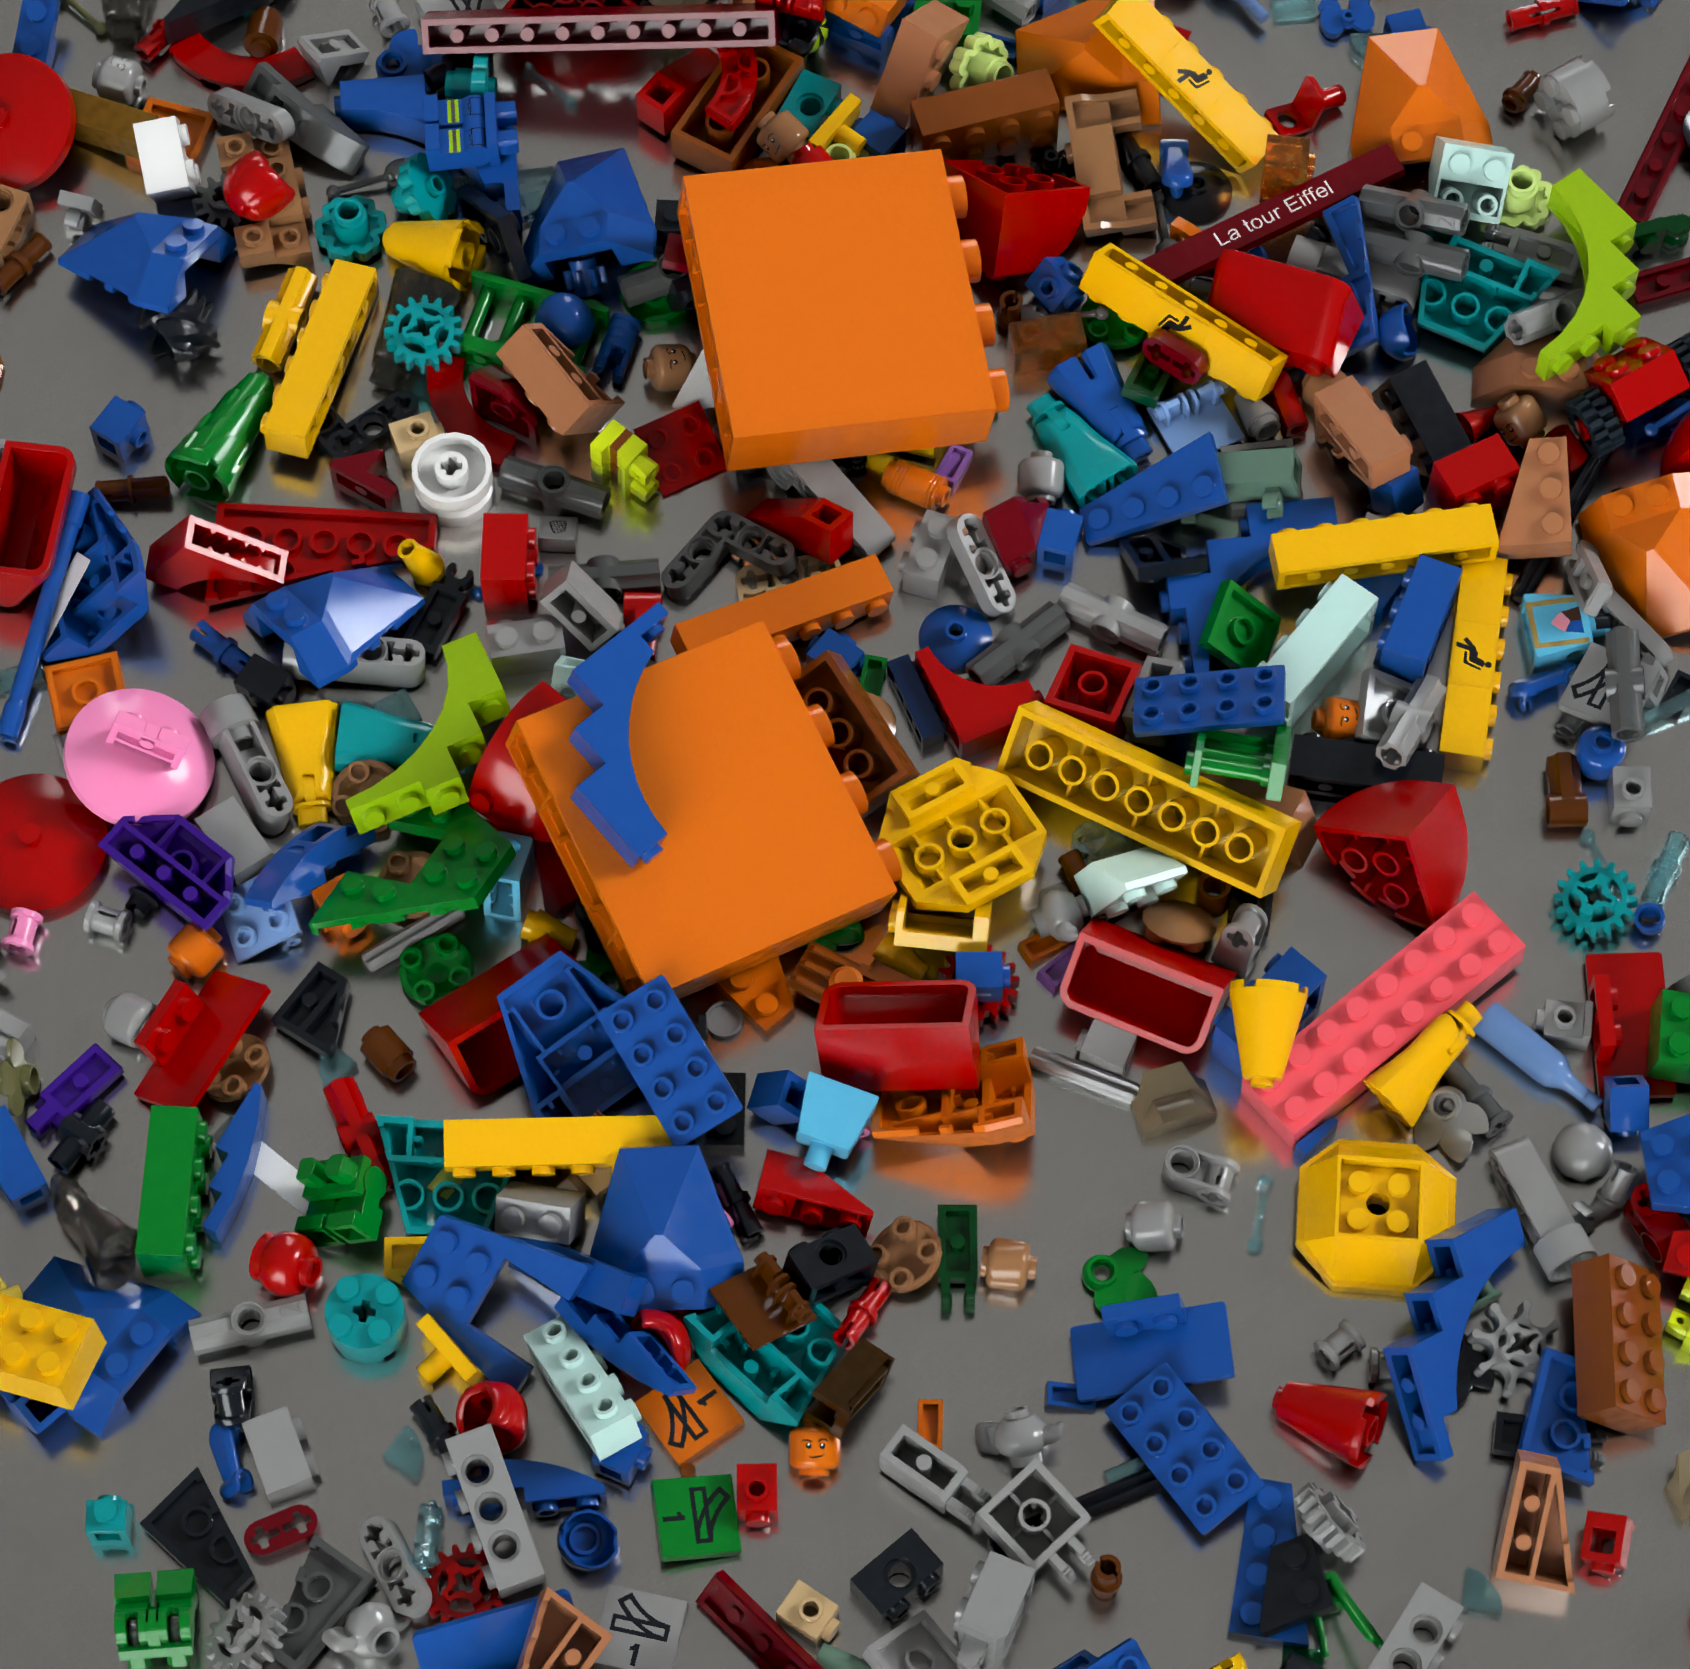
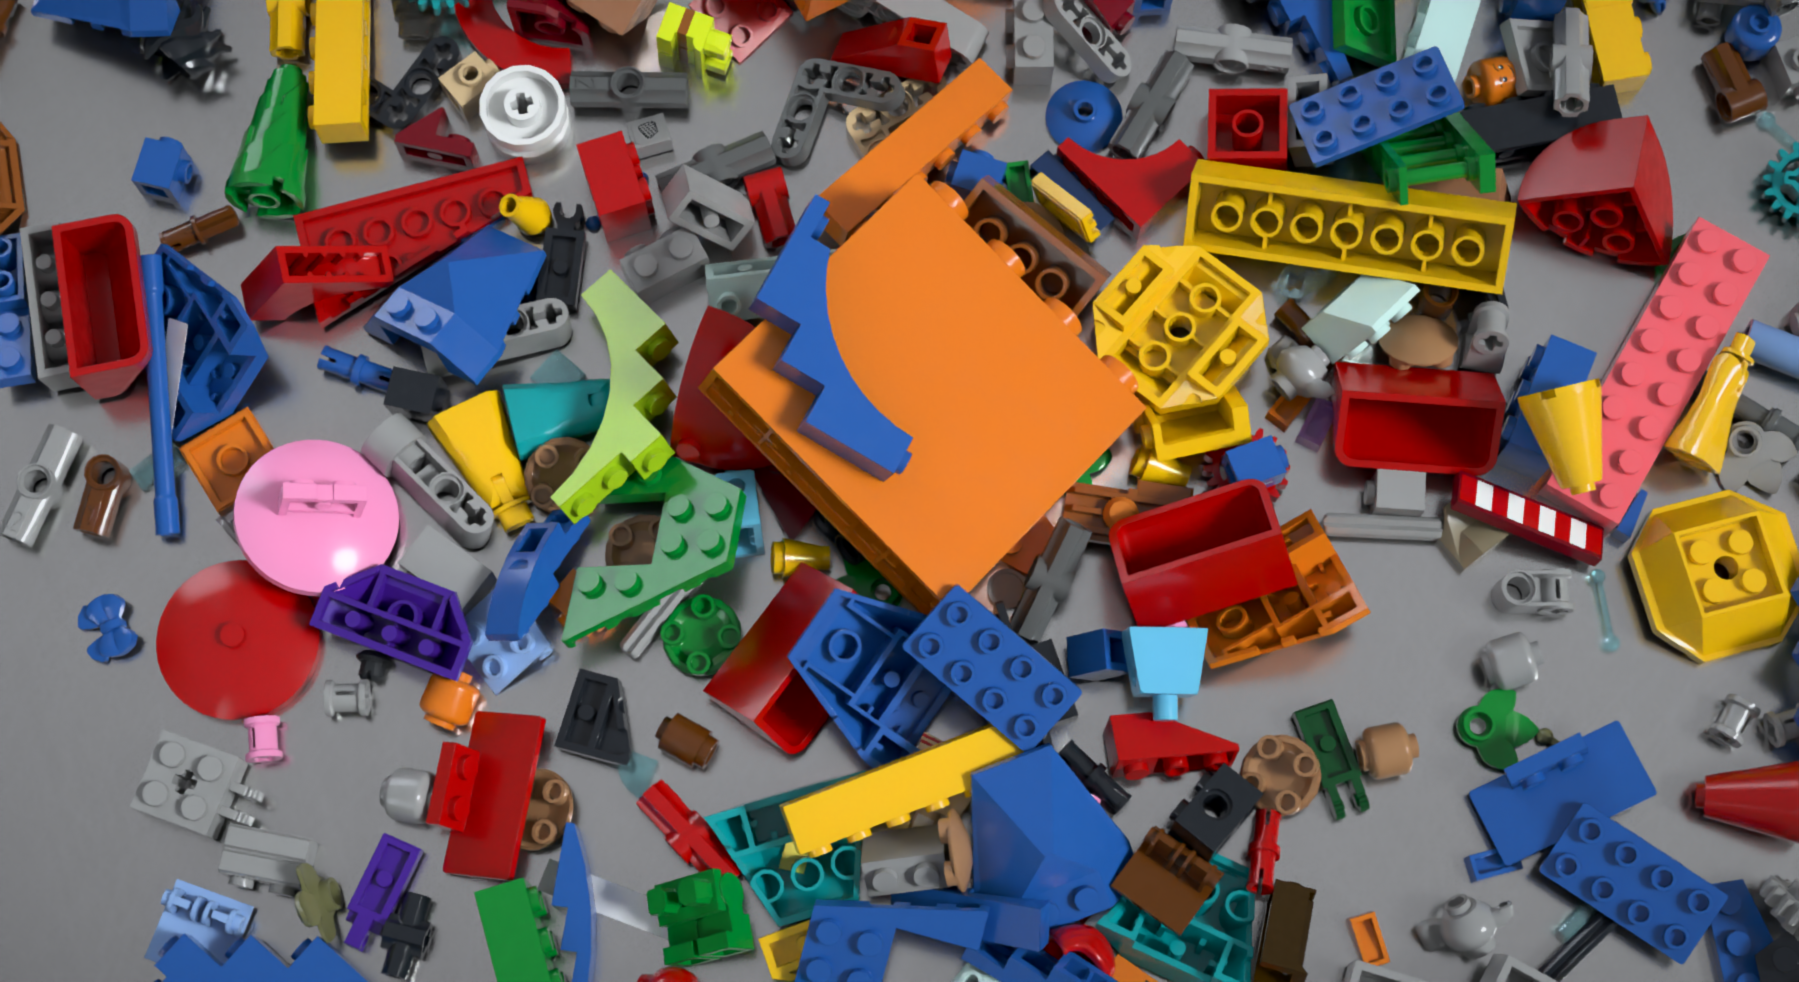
camera: 20 degrees left, 10 degrees up
none -> medium nougat dish [938,808,973,893]
none -> dark grey piece [1010,516,1092,642]
none -> yellow tile [1031,172,1101,243]
none -> tile [1450,470,1604,567]

